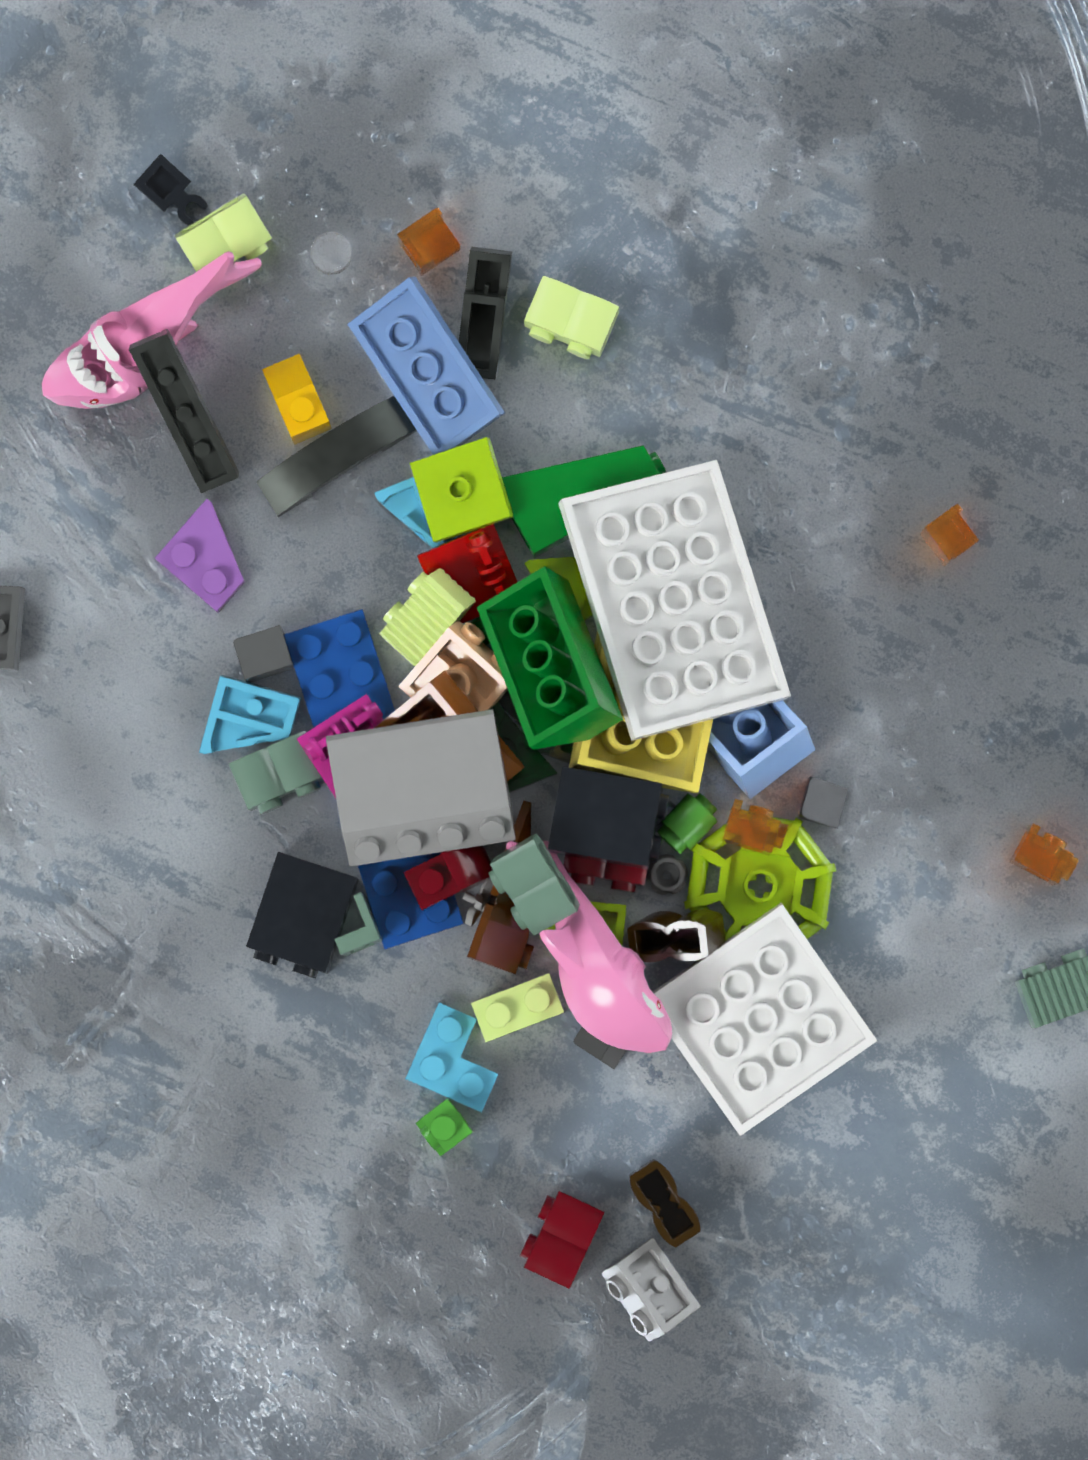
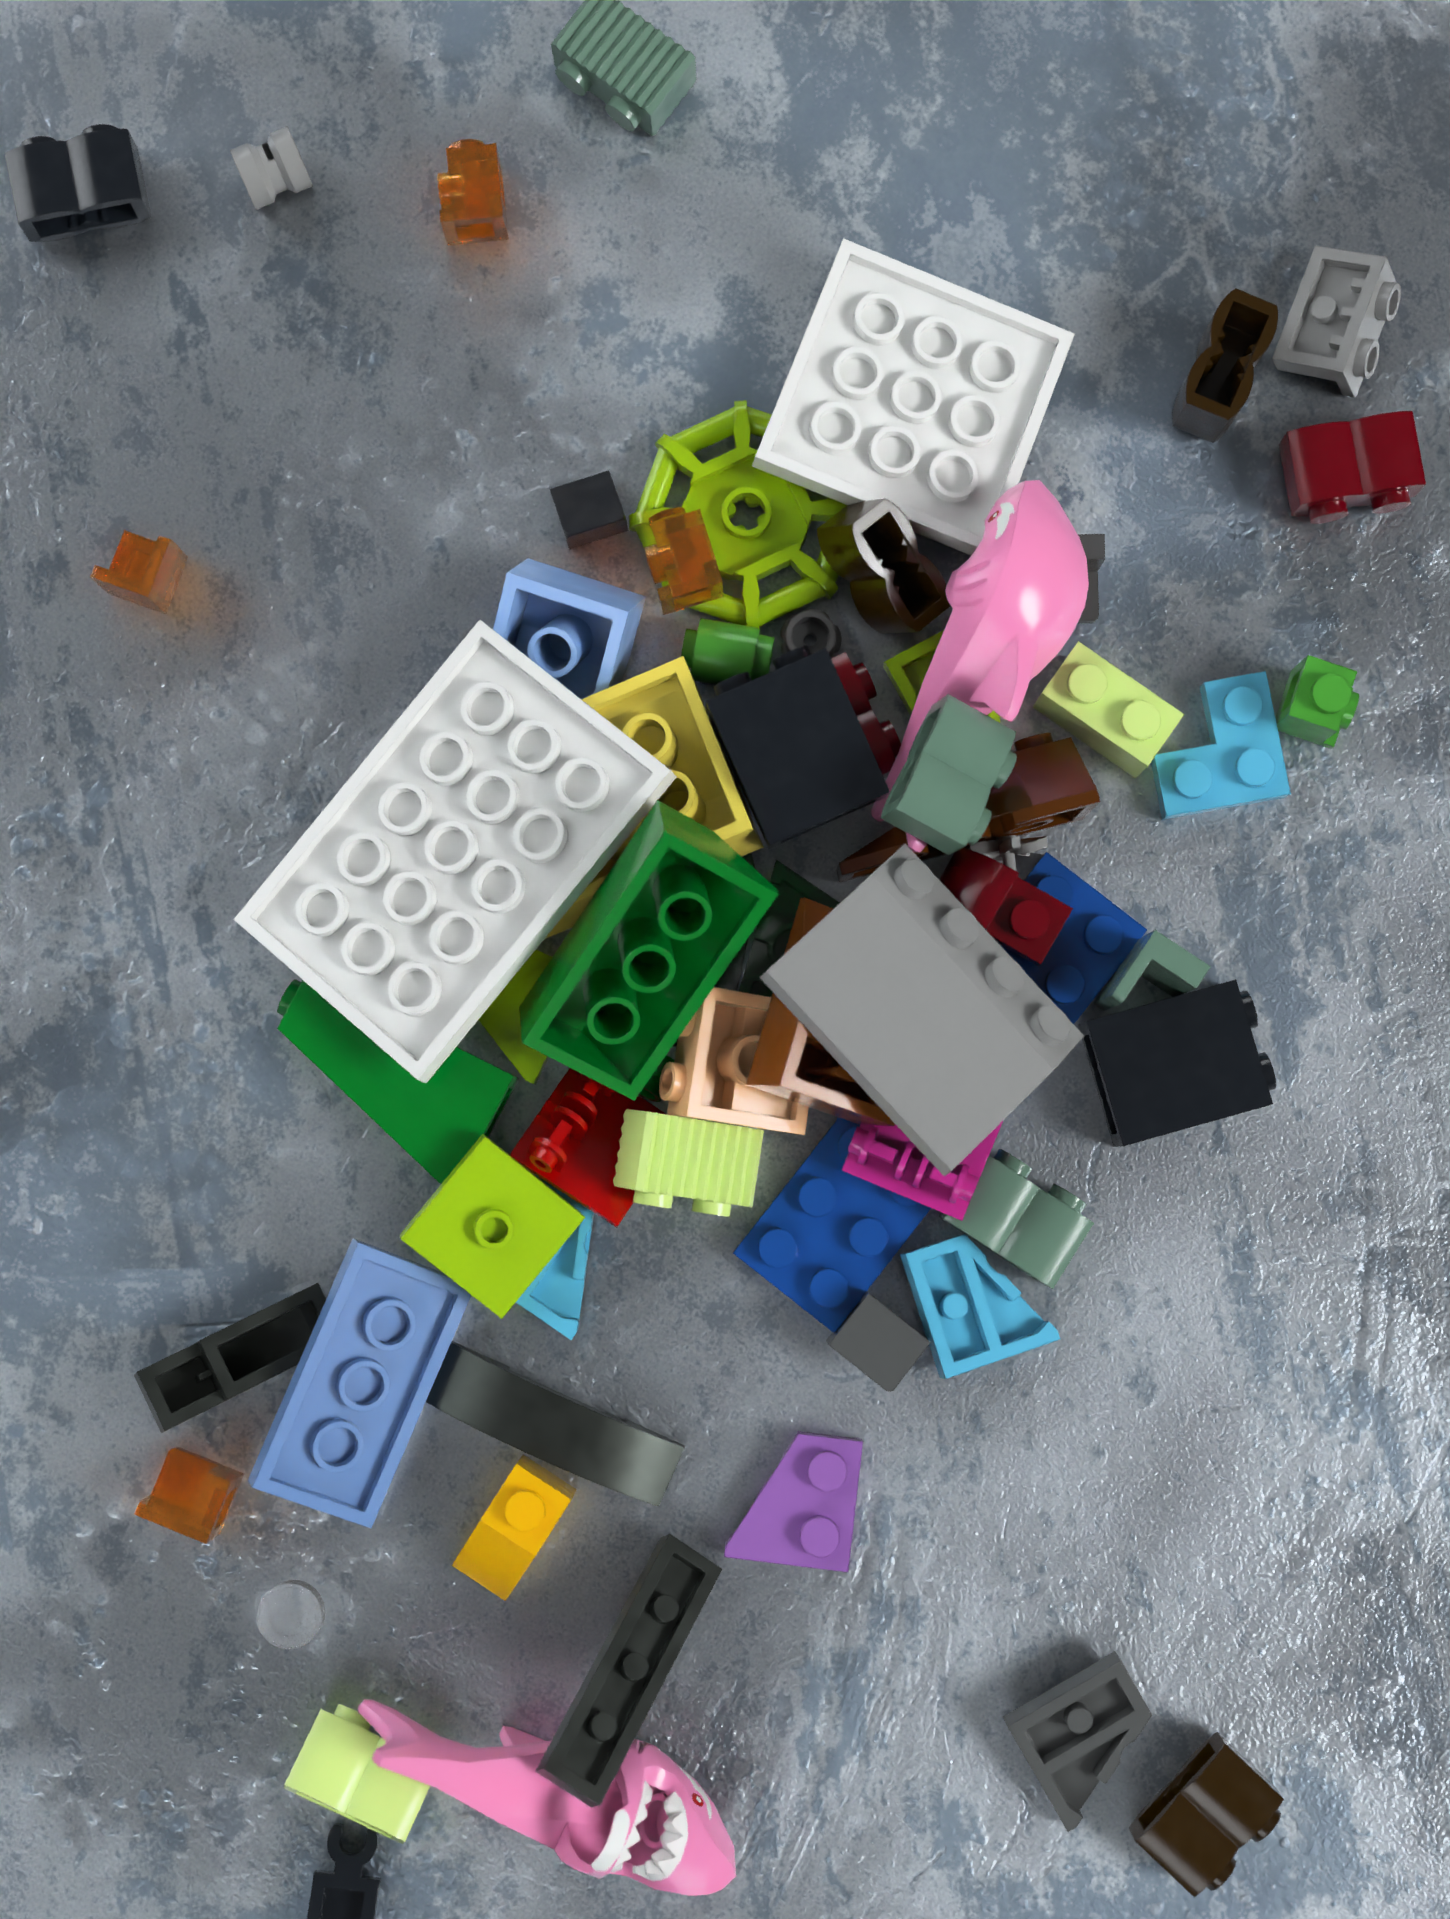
camera: 120 degrees left, 0 degrees up
yellowish green brick [524,276,619,359] -> none

